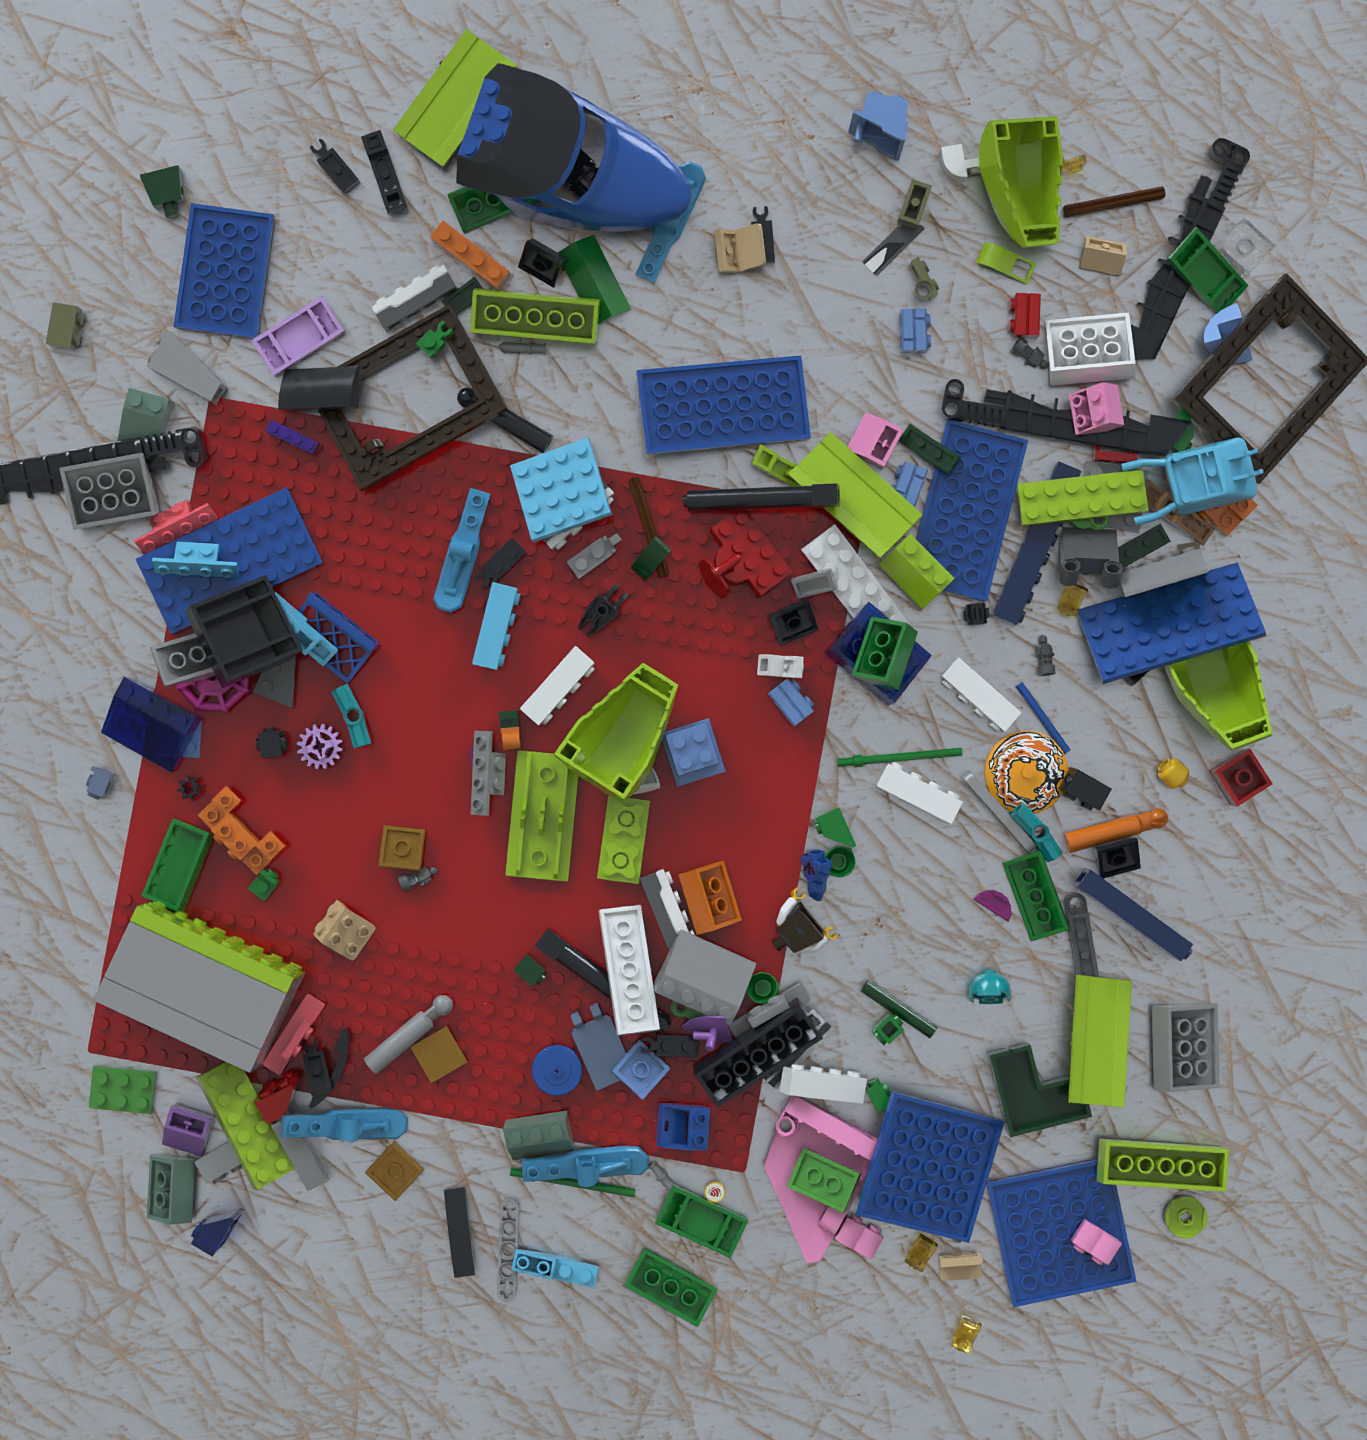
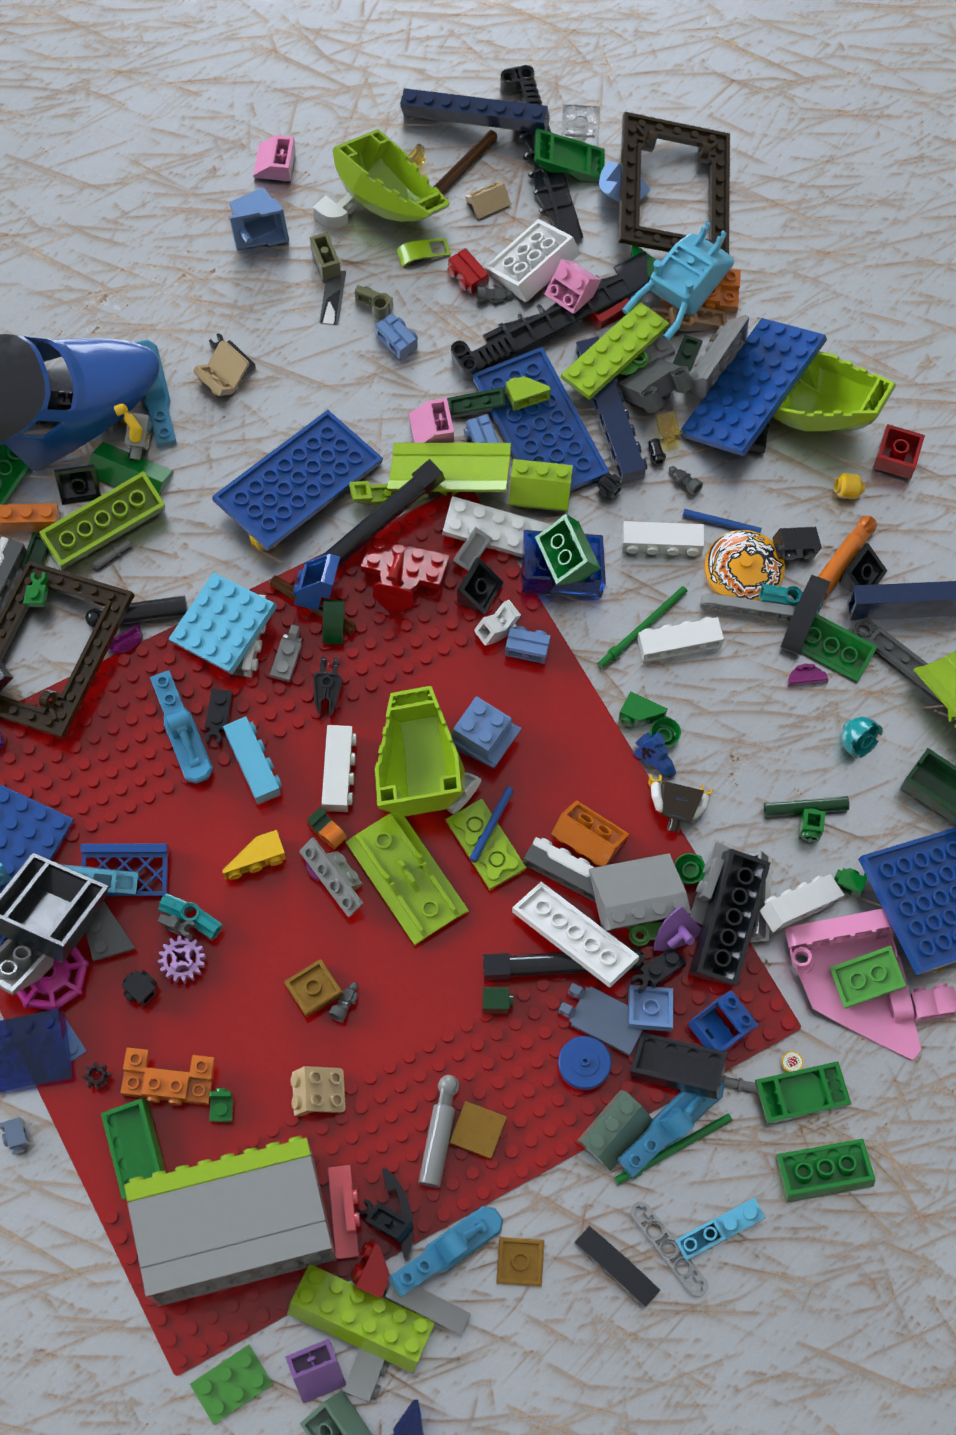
camera: 40 degrees left, 20 degrees down
none -> magenta tile [108,624,142,654]
none -> torso [114,404,153,461]
none -> dark grey plate [157,914,198,939]
none -> yellow slope [222,830,286,880]
none -> bright pink slope [253,135,296,181]
none -> blue piece [292,554,340,611]
none -> dark blue brick [400,88,550,133]
none -> blue bar [469,786,514,863]
none -> lime slope [505,376,551,411]
none -> black slope [630,1032,728,1099]
none -> black pin [648,438,666,465]
none -> black slope [780,575,831,655]

